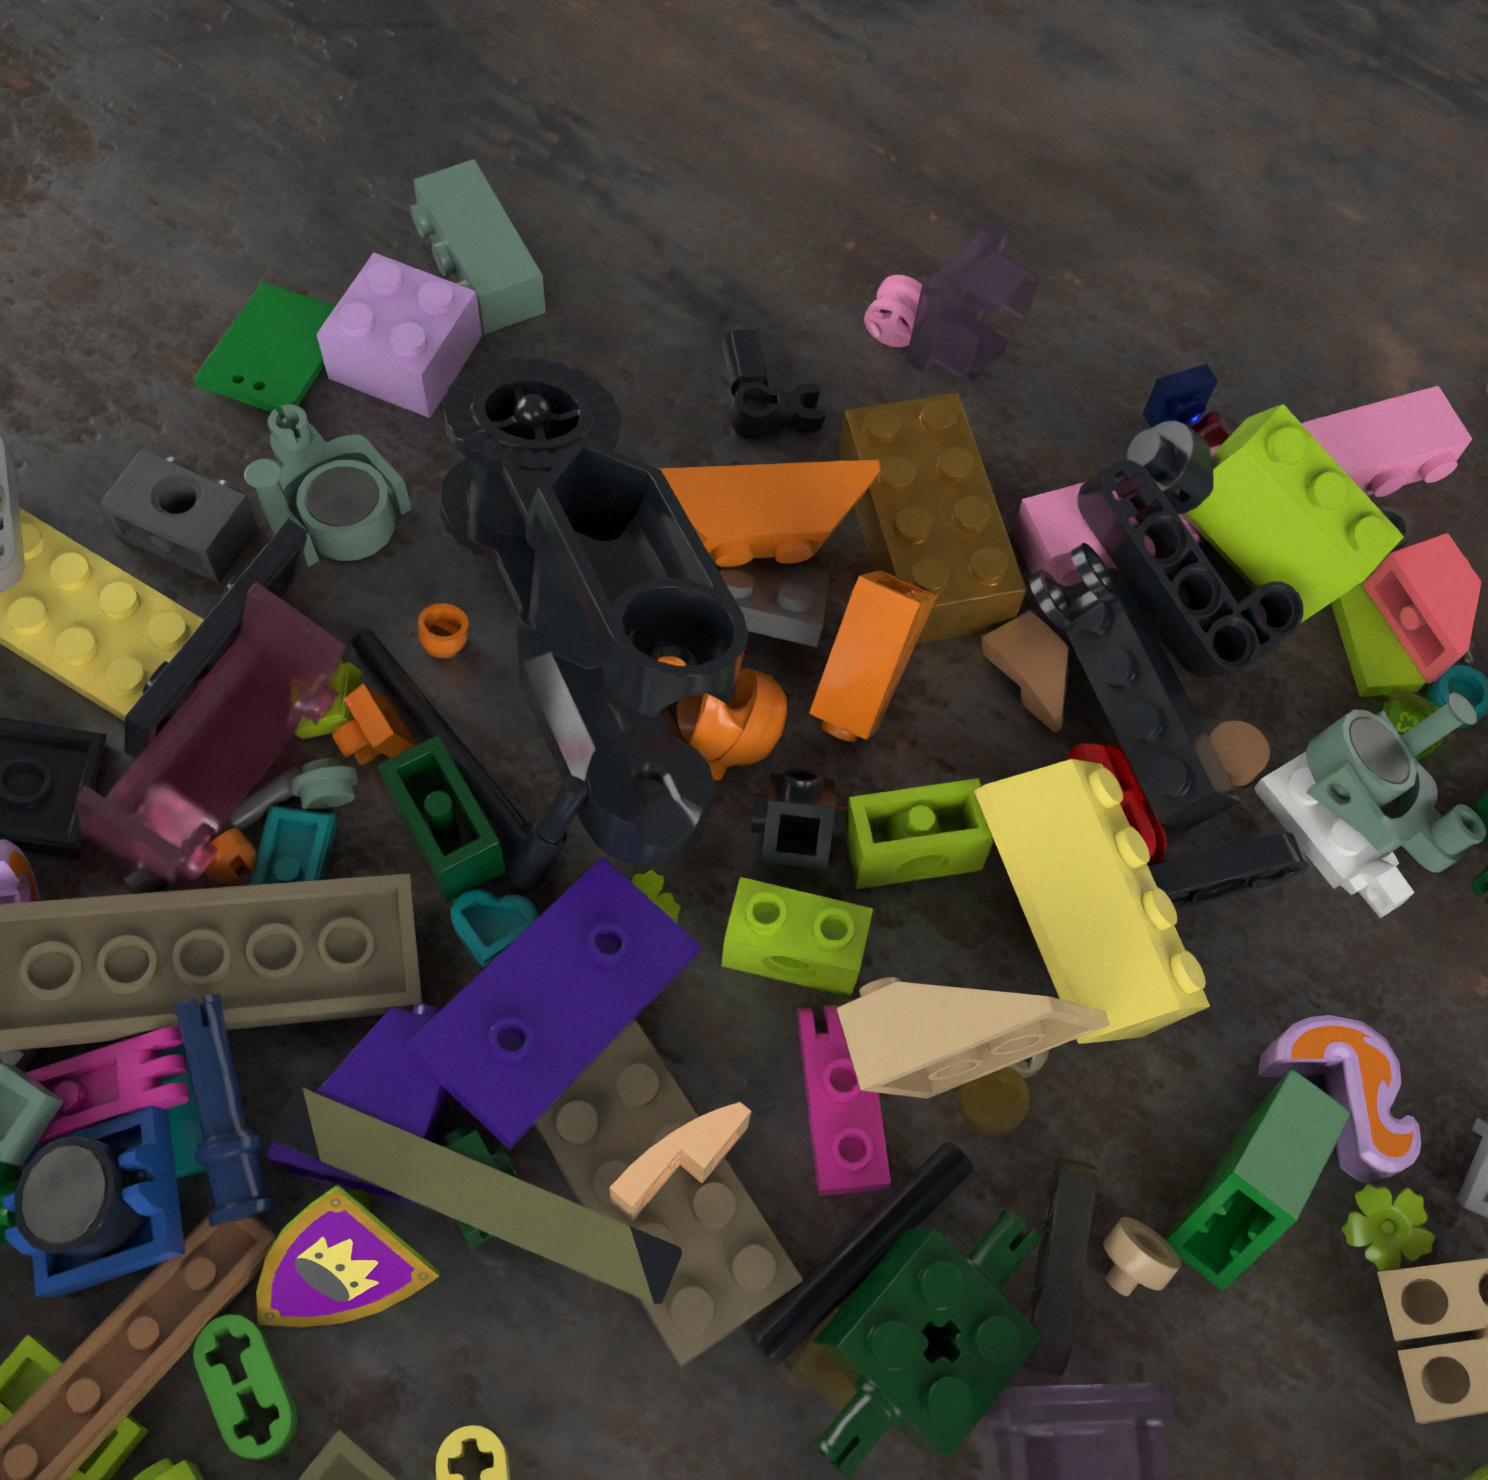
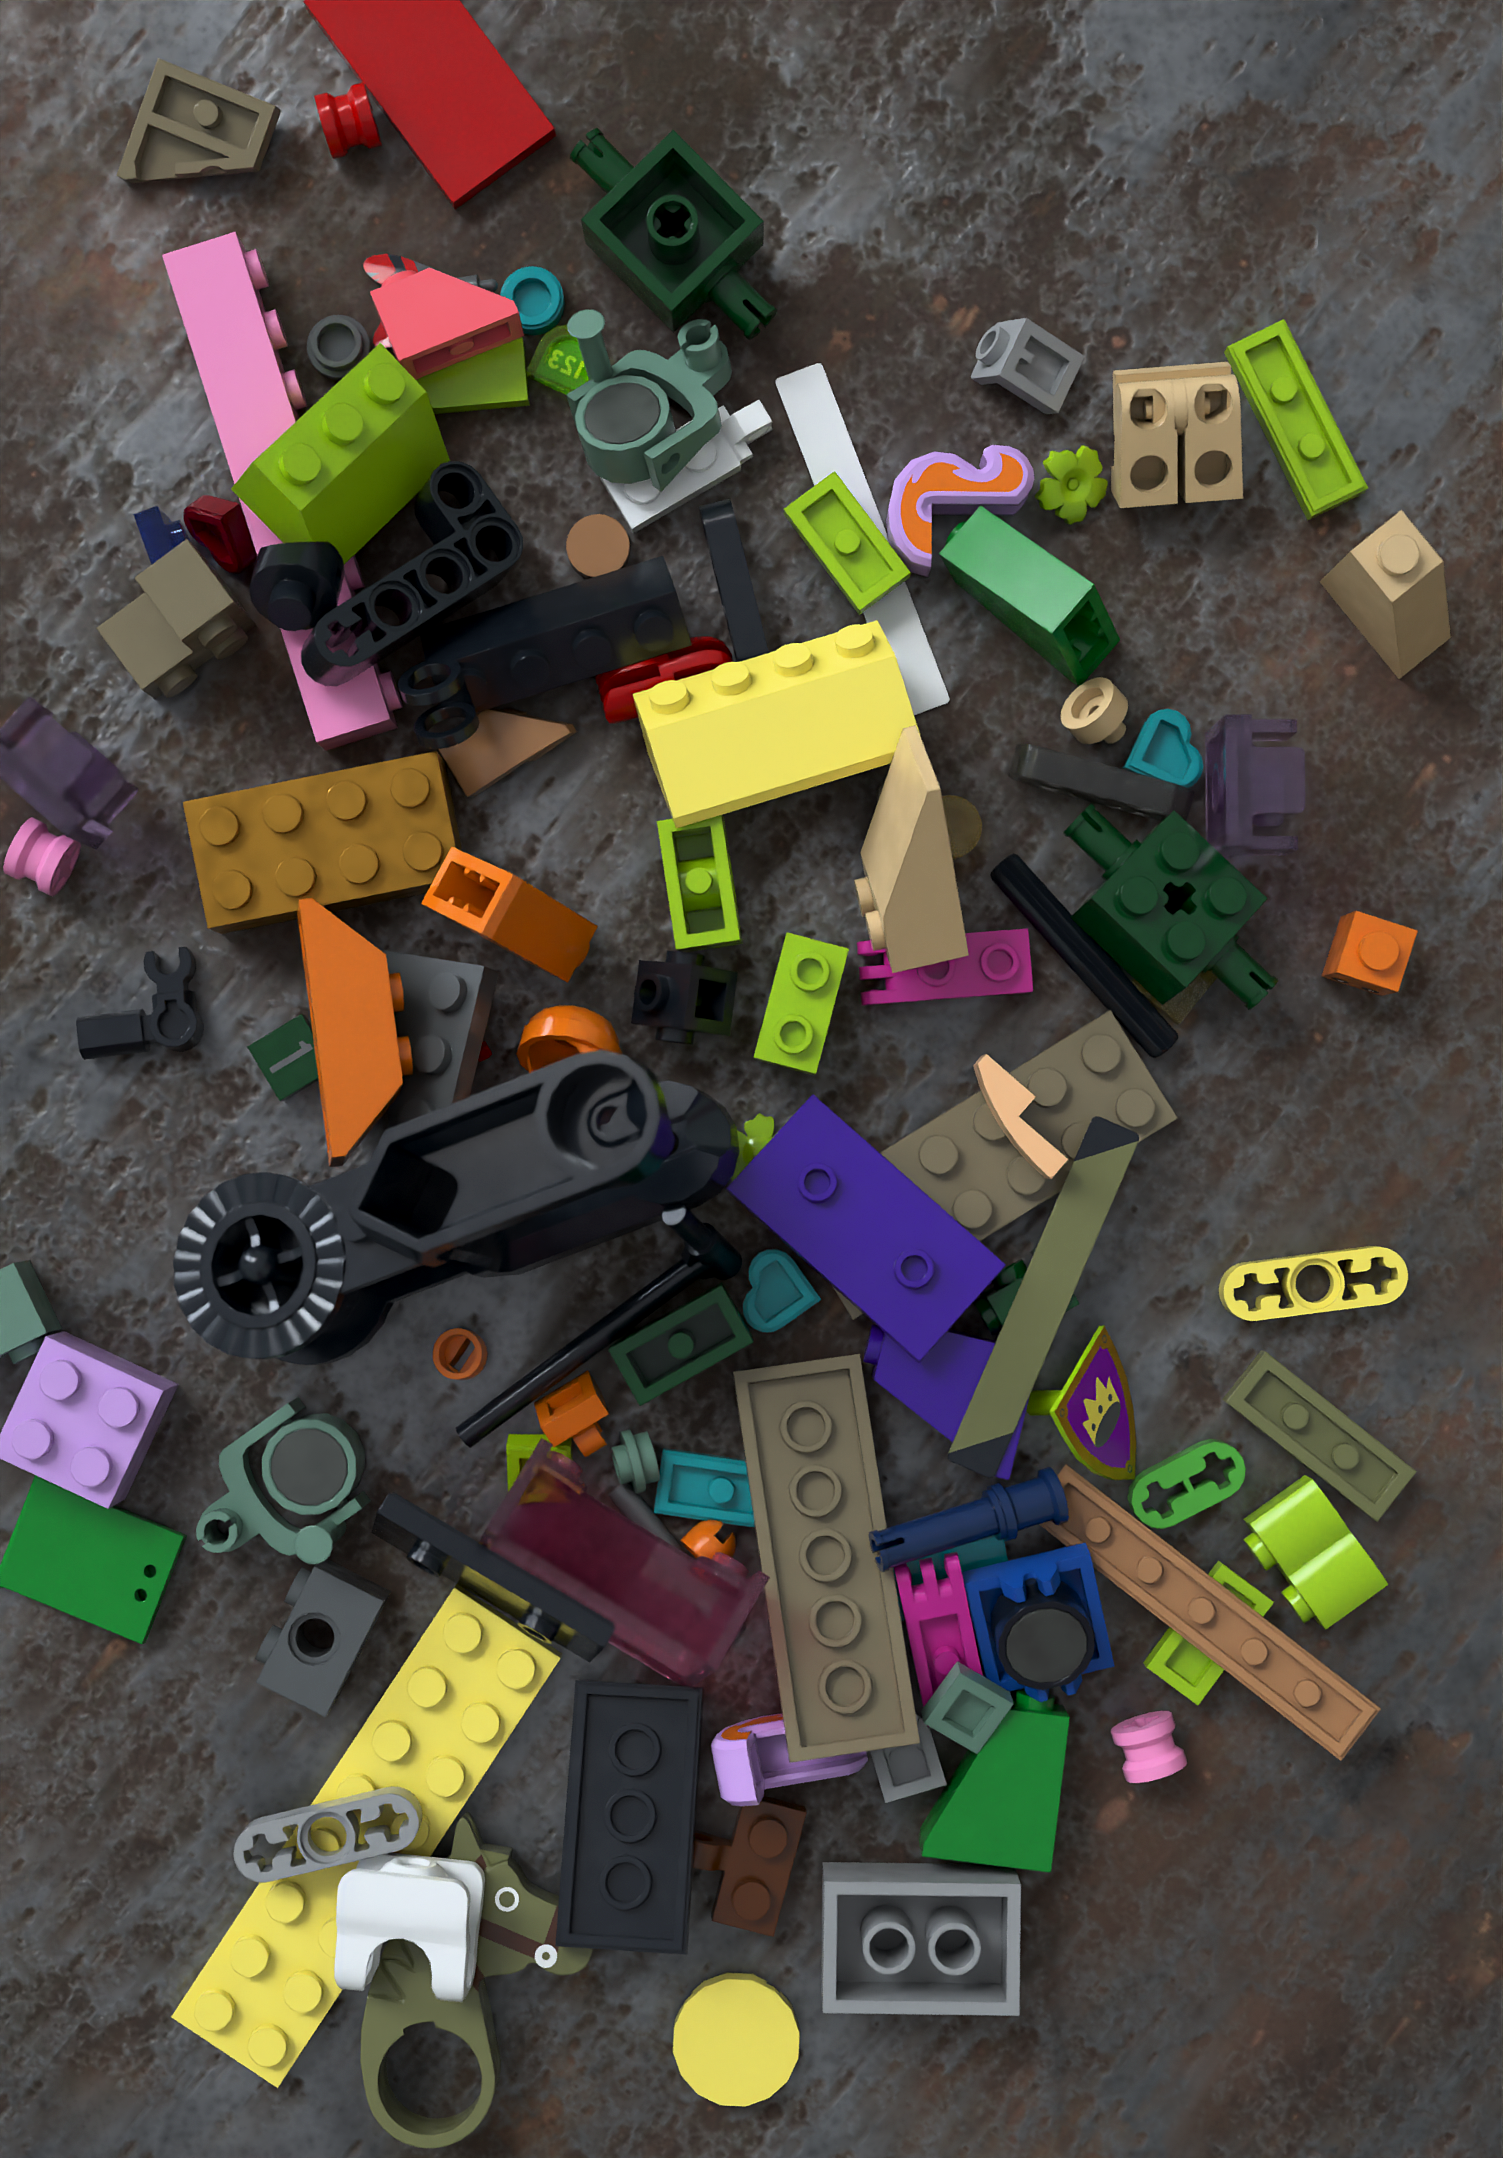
camera: 80 degrees left, 25 degrees up
none -> dark tan brick [96,539,256,699]
none -> white sticker [775,363,950,715]
none -> lime plate [784,471,911,615]
none -> teal tile [1122,709,1203,792]

